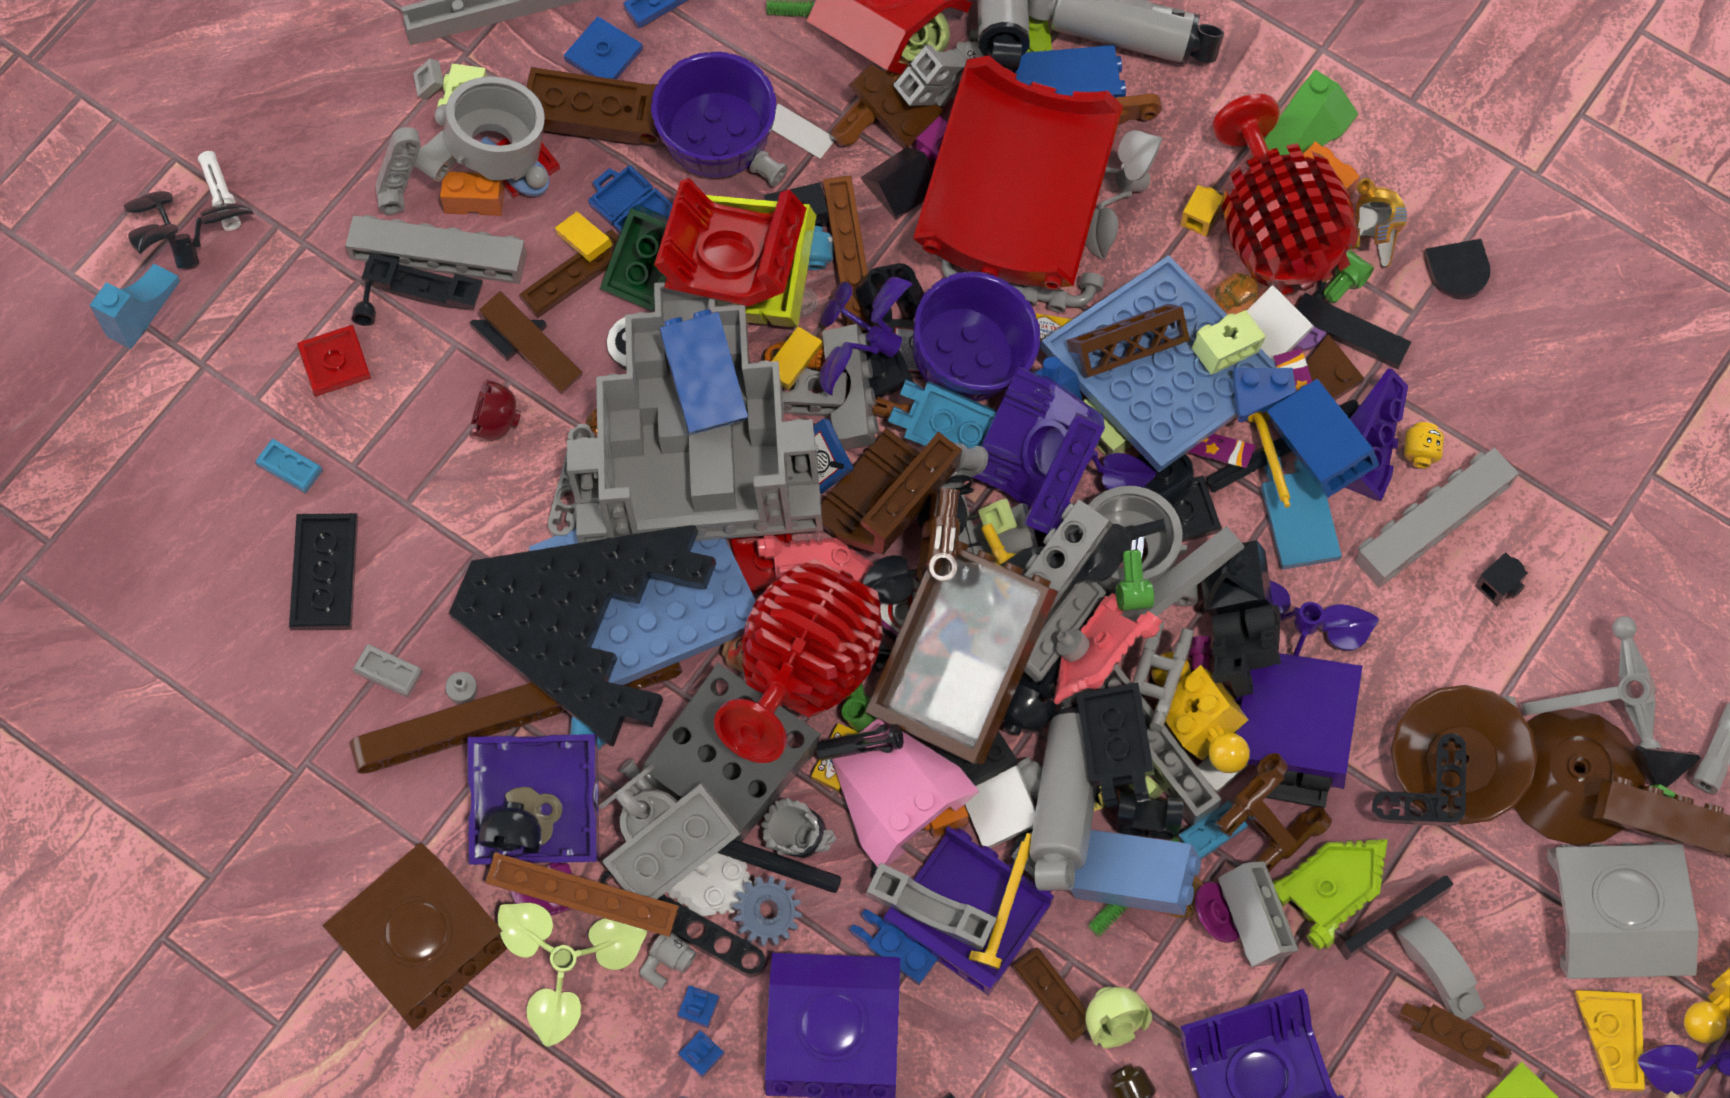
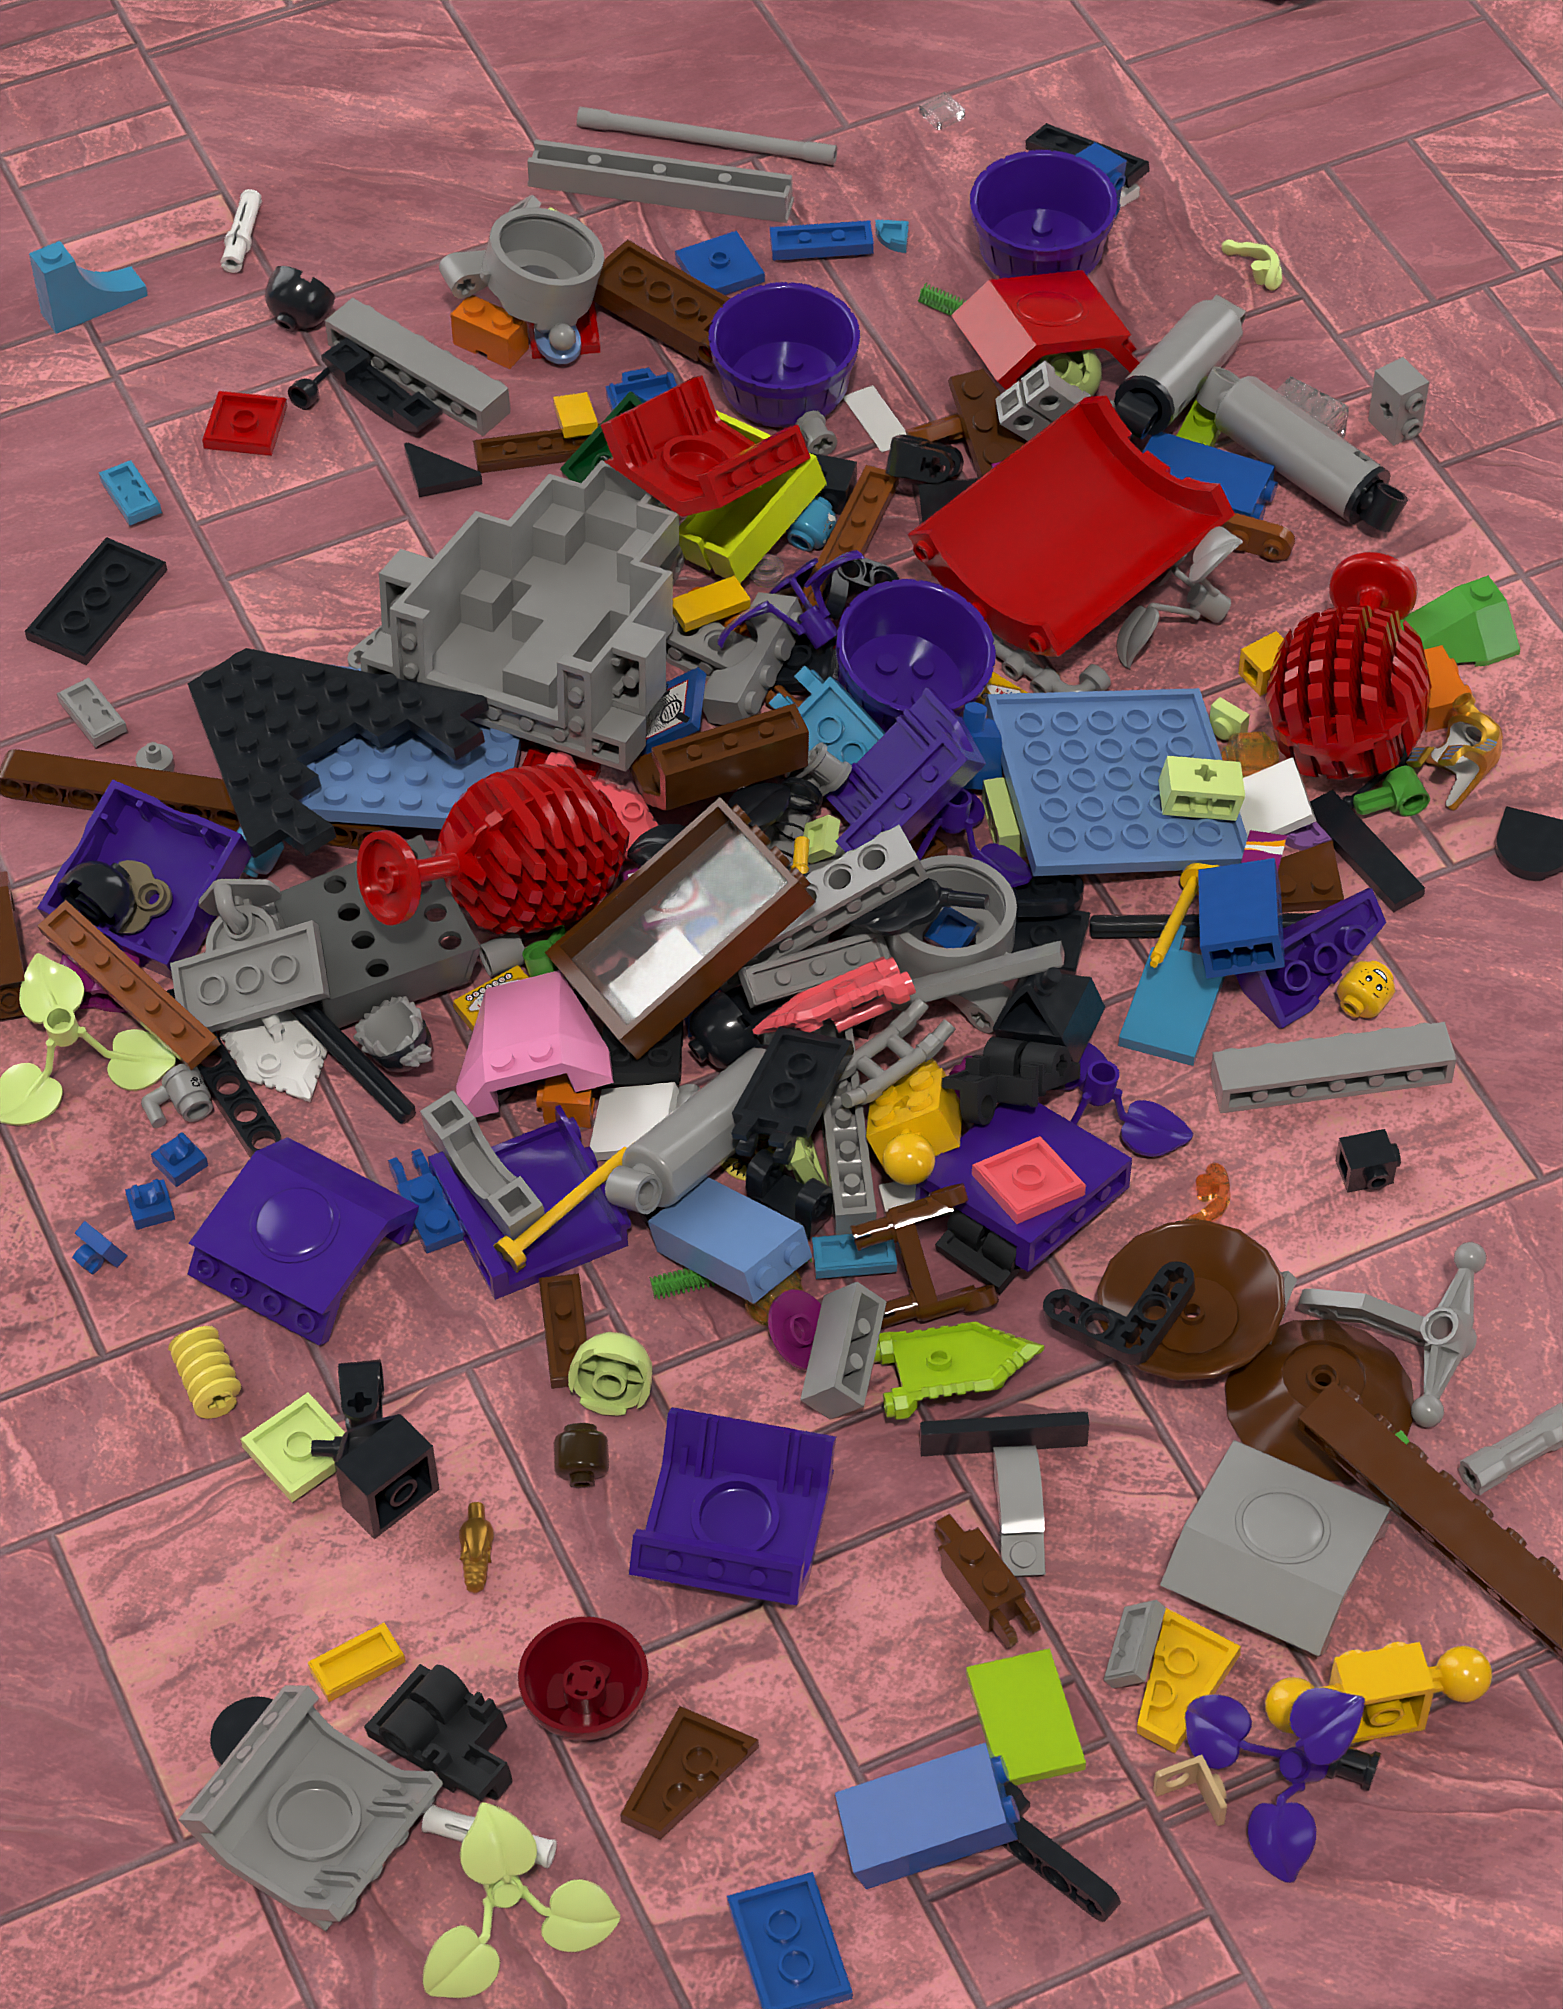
camera: 30 degrees right, 15 degrees down
black plant [124,191,254,268] -> none
light grey beam [375,127,420,215] -> none
dark red cylinder [469,379,521,441] -> none
reddish brown tile [479,291,583,394] -> none
blue brick [660,309,748,436] -> none
sand blue gear [731,876,802,947] -> none
black piece [816,724,904,761] -> none
reddish brown connector [916,488,960,582] -> none
light grey tile [1057,629,1090,662] -> none
reddish brown fence [1066,304,1190,378] -> none
bright green axle [1116,550,1154,611] -> none
magenta sticker [1188,433,1256,468] -> none
blue wing [1232,368,1296,422] -> none
black tile [1635,746,1701,788] -> none
none -> black cylinder [265,266,336,331]
none -> light grey beam [479,932,525,977]
none -> black piece [885,435,964,483]
none -> coral tile [972,1136,1086,1224]
none -> light grey plate [1104,1600,1166,1689]
none -> clear orange piece [1176,1162,1231,1222]
none -> yellowish green plate [1209,697,1250,747]

